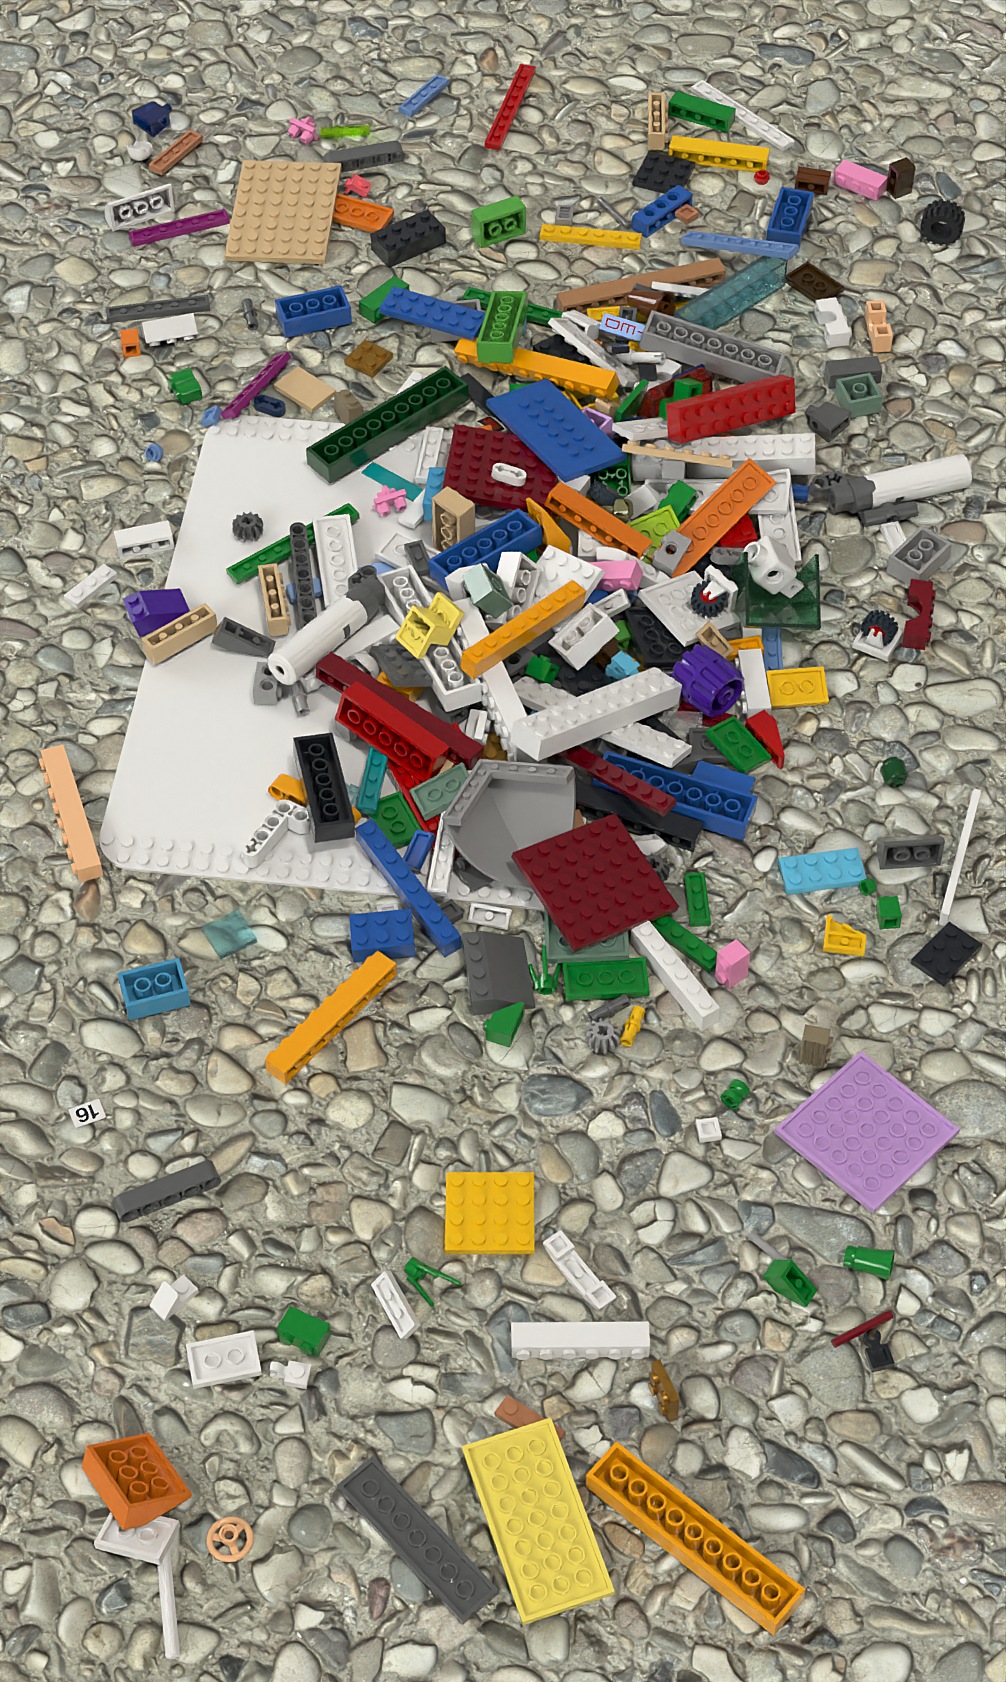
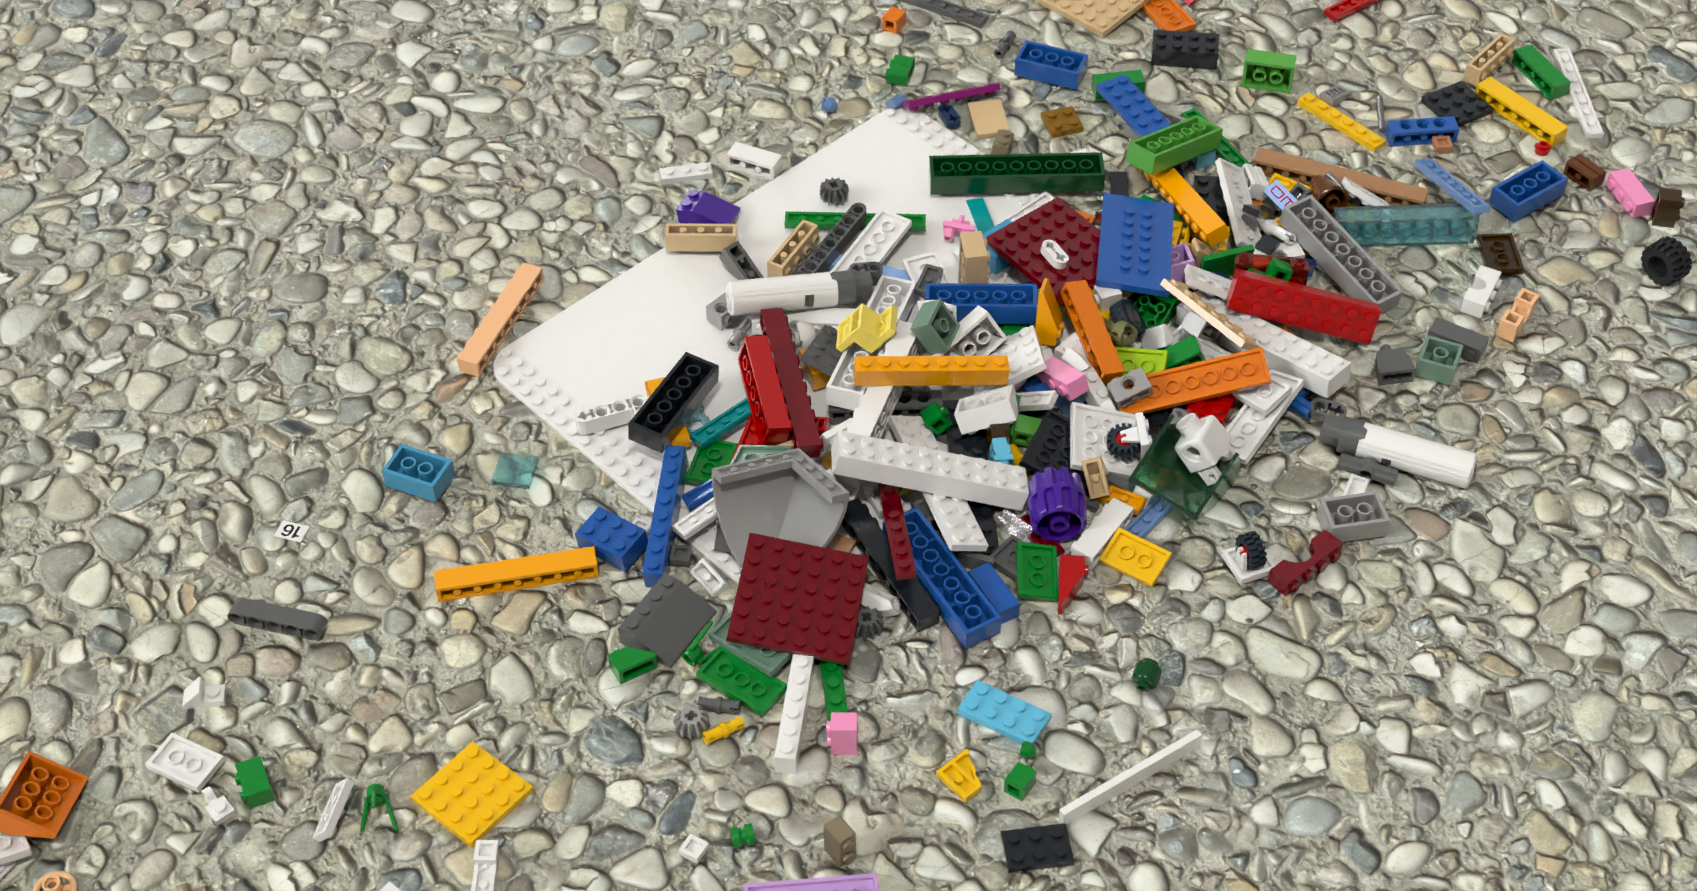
camera: 40 degrees right, 5 degrees down
white slope [140,313,198,347] -> none
green tile [684,872,711,927] -> none
dark grey slope [876,834,945,870] -> none

